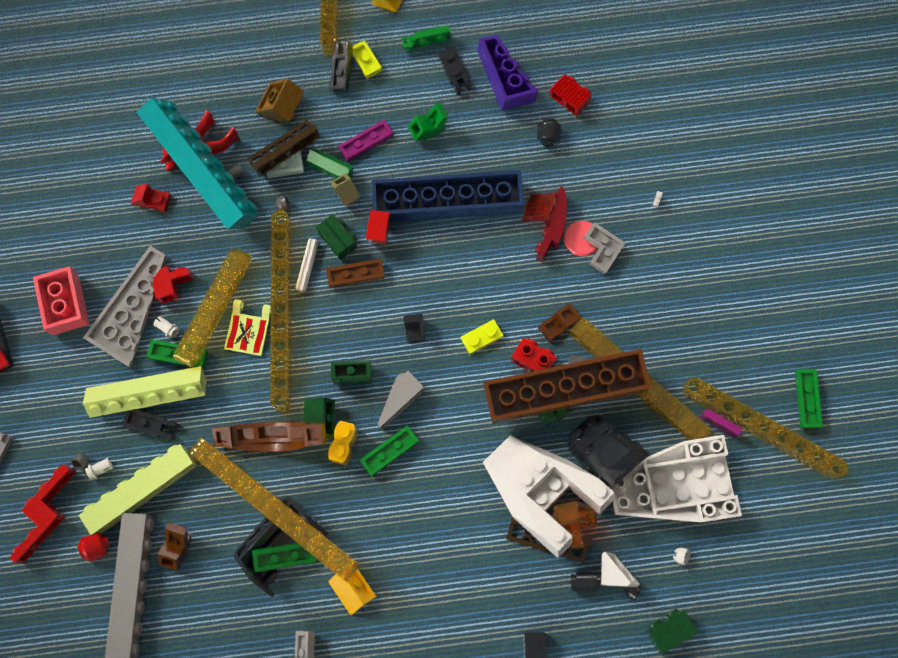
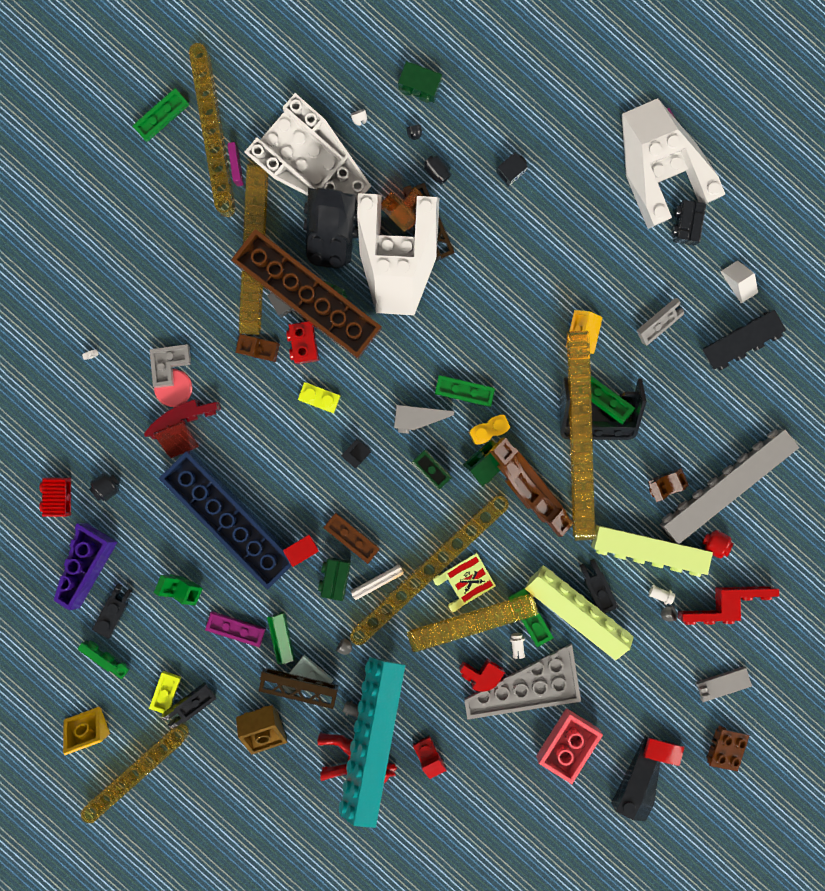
camera: 135 degrees left, 15 degrees up
olive brick [330,173,360,206] -> none
white slope [601,552,640,587] -> none

